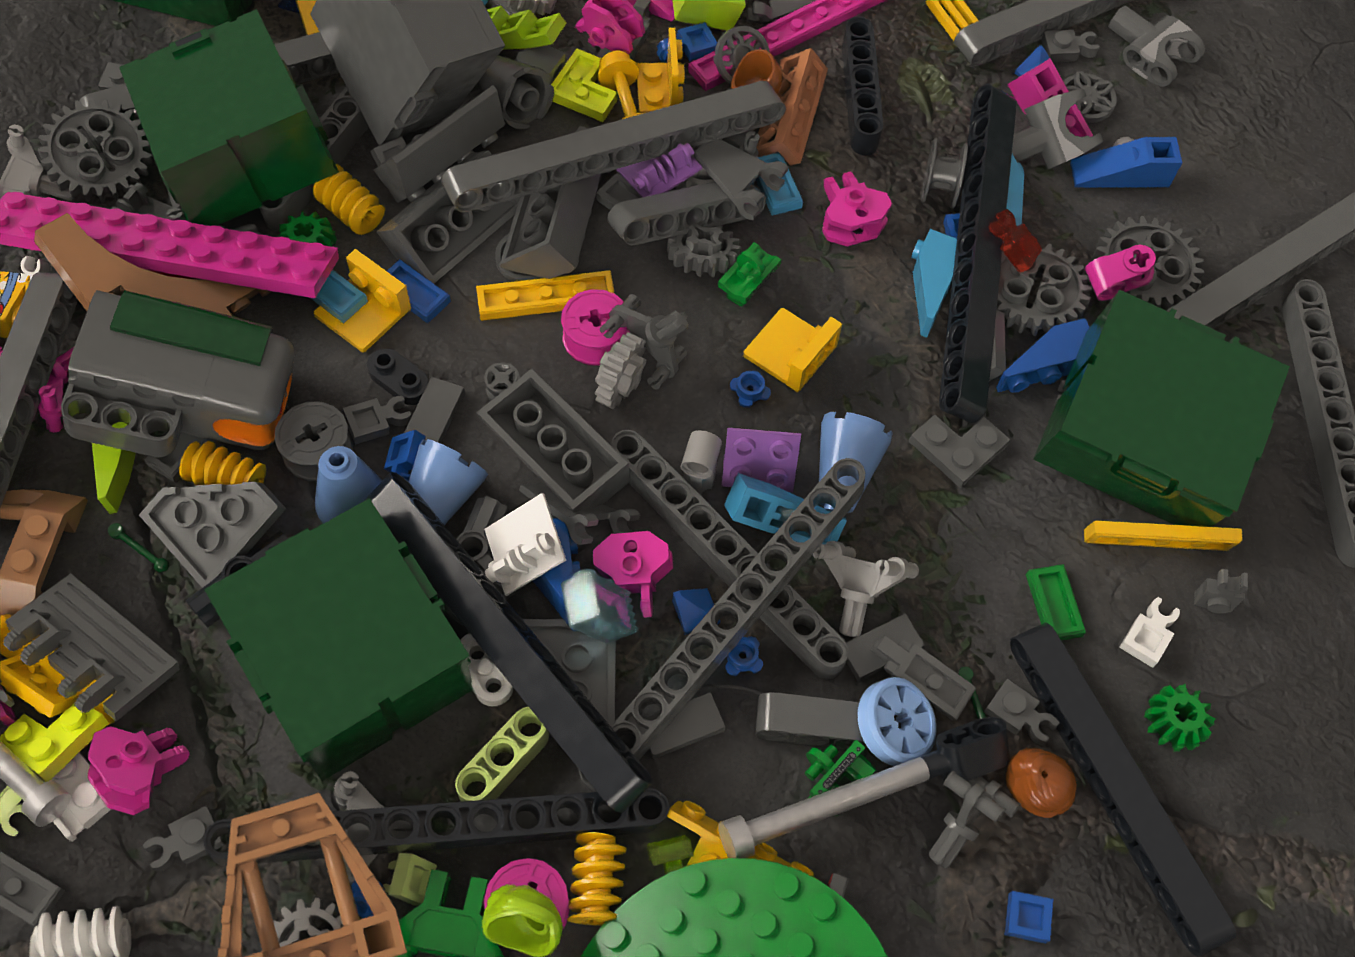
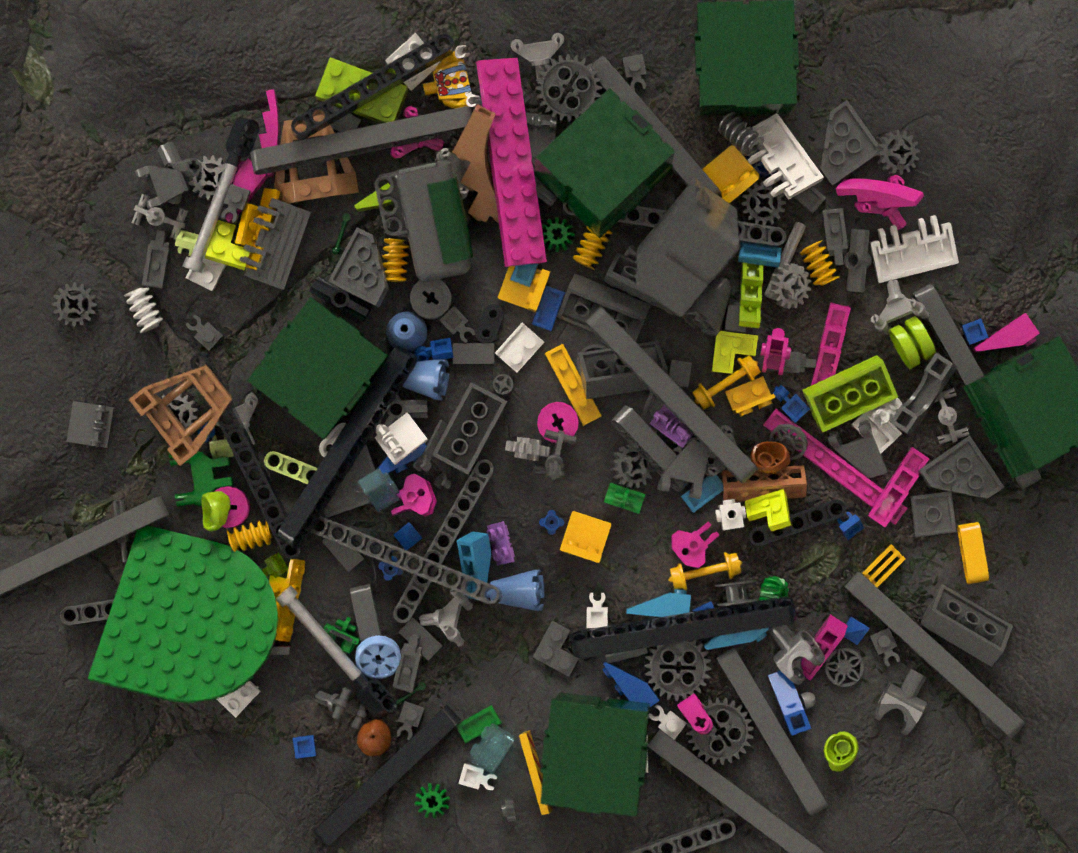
camera: 75 degrees right, 25 degrees up
dark pink hinge [88,726,190,815] -> none
light grey piece [680,430,722,494] -> none
clear red plate [988,209,1043,273] -> none
none -> clear light blue brick [470,723,515,774]
none -> white plate [495,323,544,373]
none -> white plate [586,593,608,628]
none -> yellow piece [669,552,743,590]
none -> white brick [715,499,746,530]
none -> dark grey beam [716,648,829,817]
none -> neon yellow plate [745,489,791,531]
none -> green gear [759,576,789,601]
none -> lime hair [823,731,859,772]
none -> blue tile [837,512,864,540]

